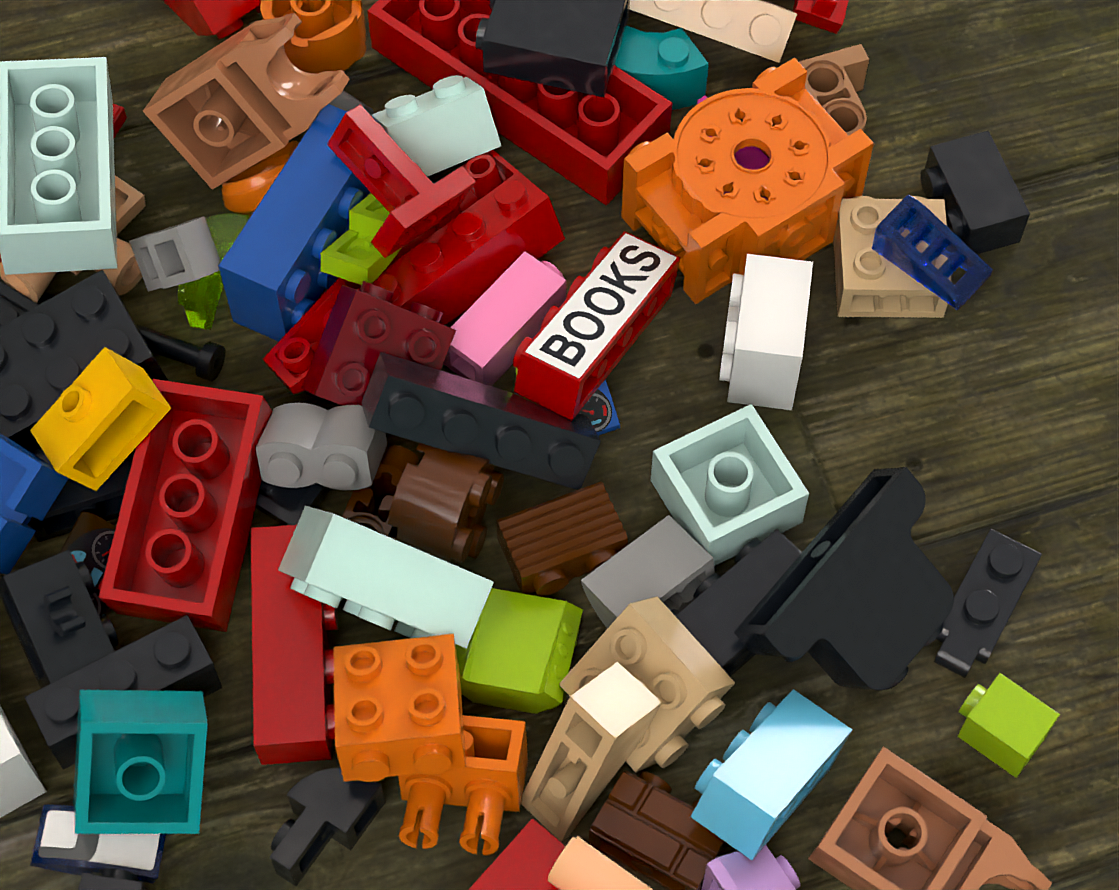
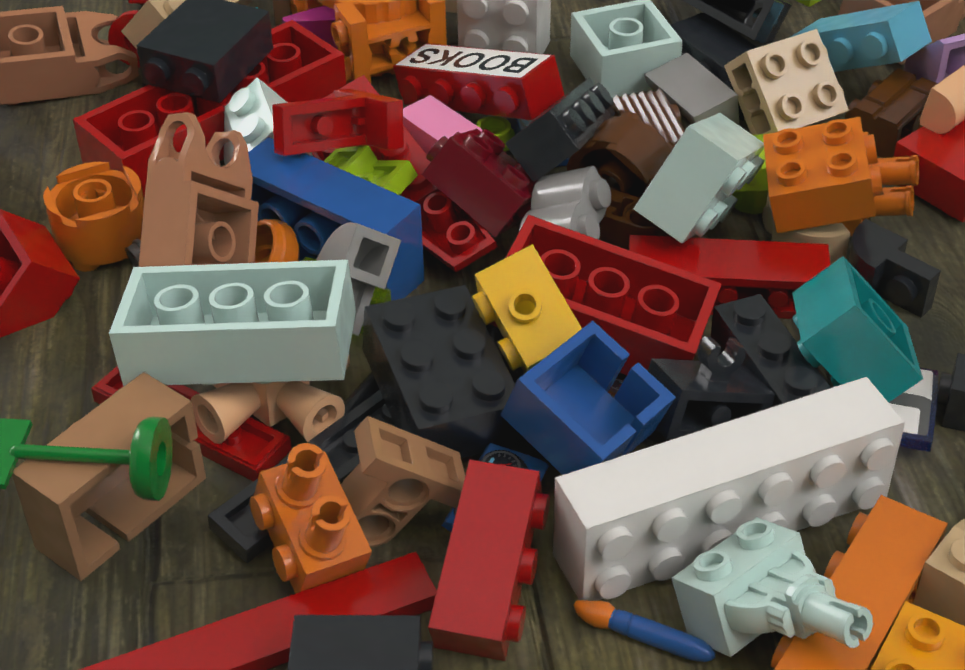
camera: 80 degrees left, 20 degrees down
tan slope [521,662,662,842] -> none

